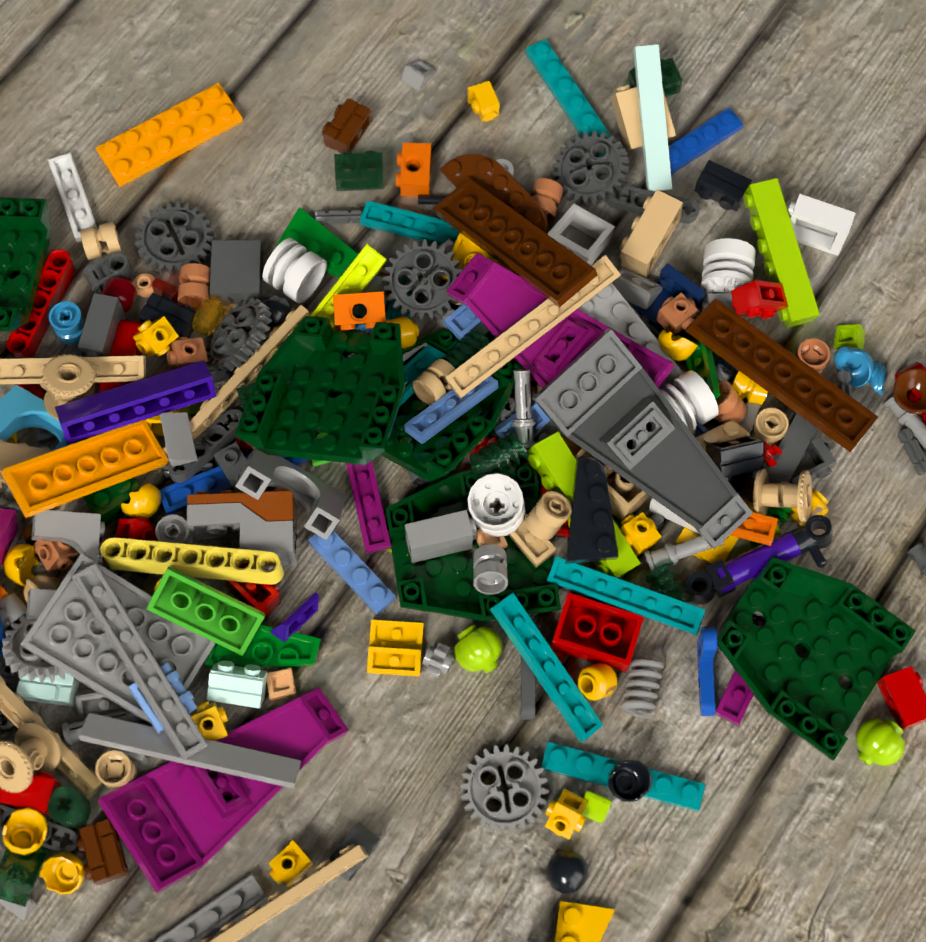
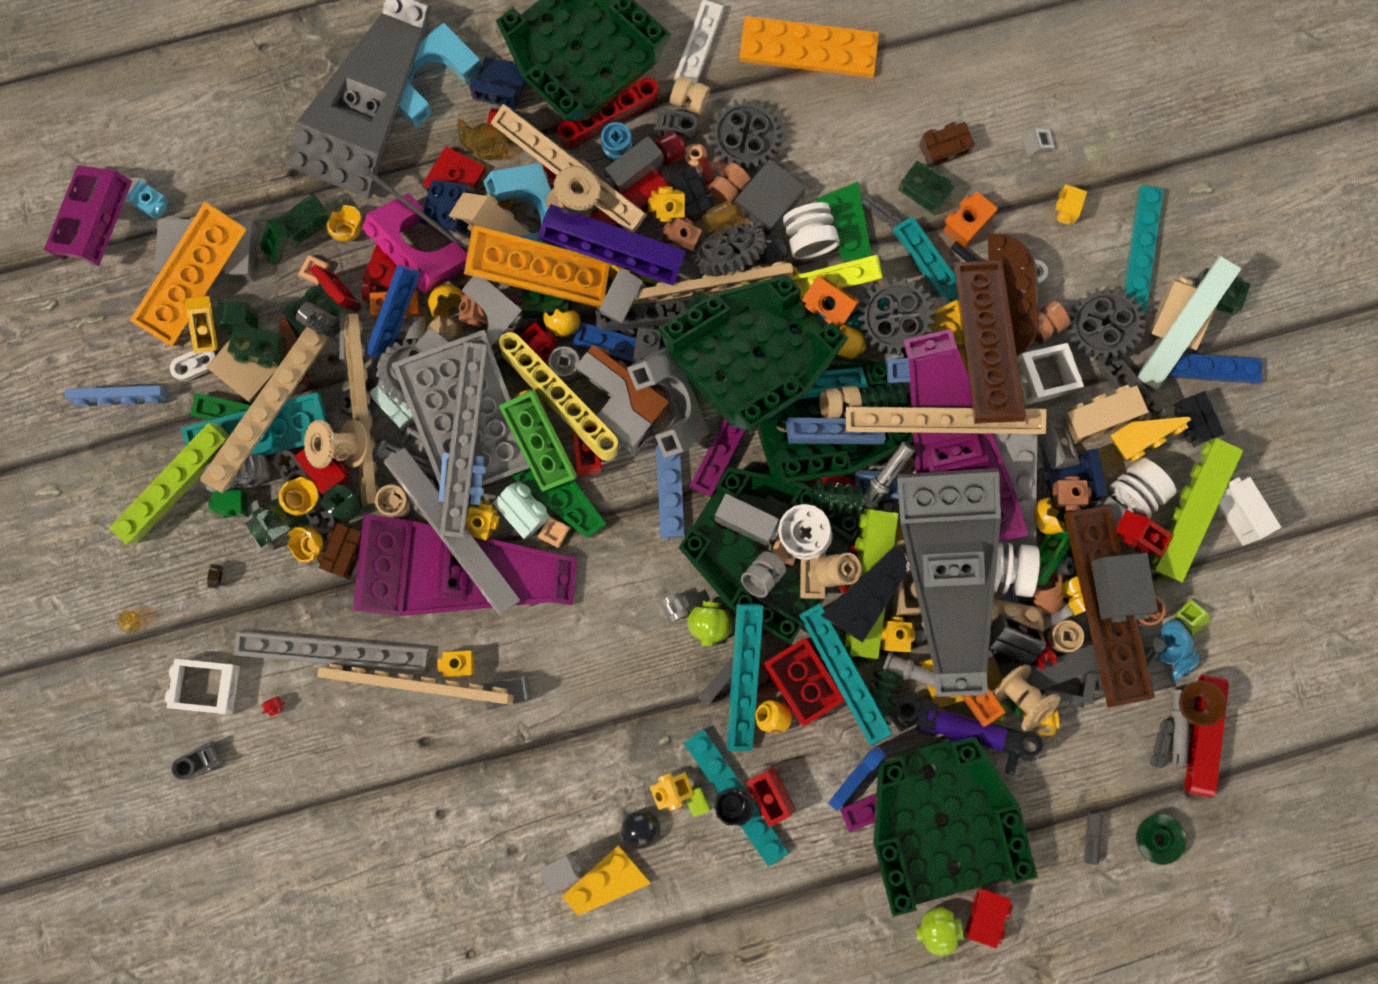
camera: 40 degrees right, 10 degrees up
dark purple slope [270,592,319,642] -> none
yellow slope [367,619,424,676] -> none
light grey gear [460,745,549,835] -> none
light grey piece [621,659,664,719] -> none
none -> red brick [746,765,796,827]
none -> dark grey brick [1091,553,1158,623]
none -> yellow slope [1109,417,1191,462]

